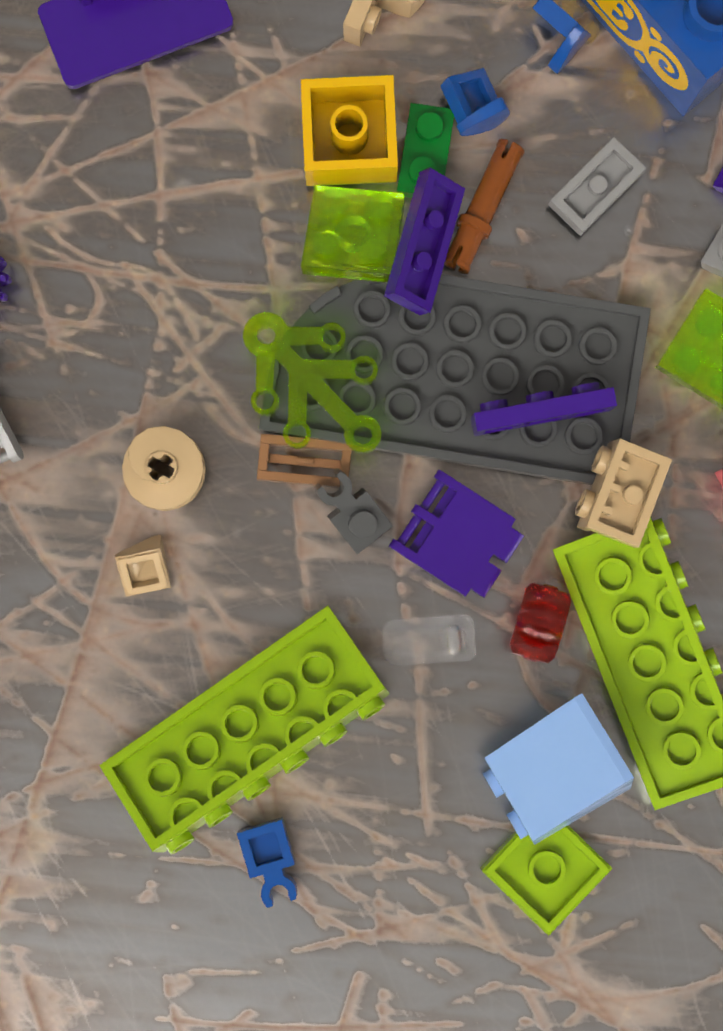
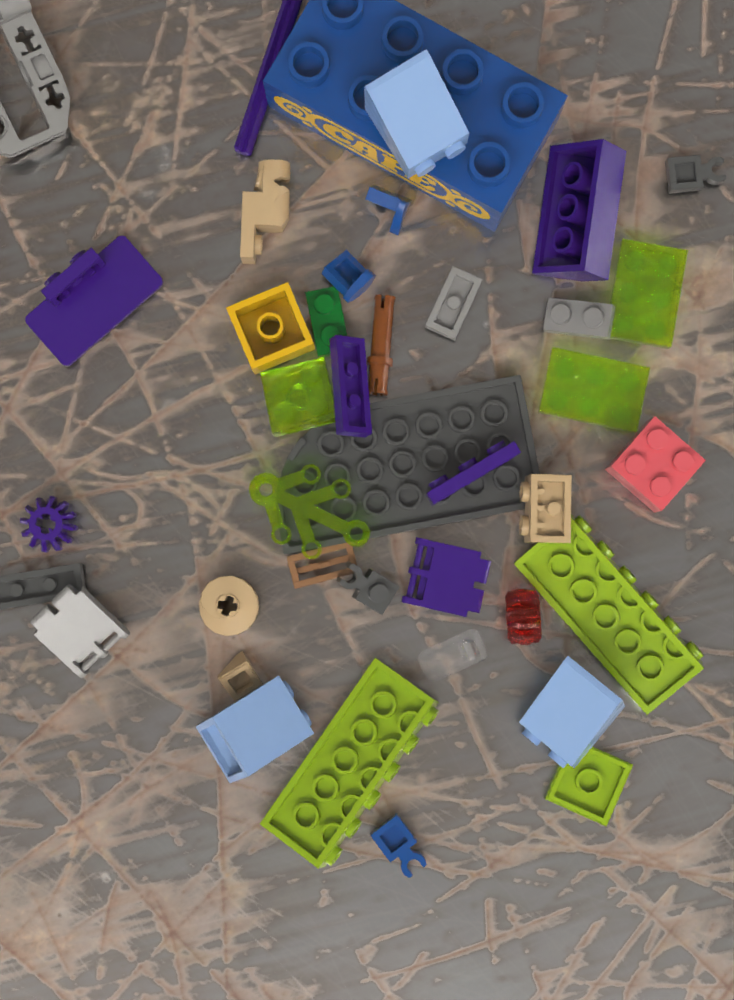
camera: 20 degrees left, 0 degrees up
none -> light blue slope [195,676,314,783]

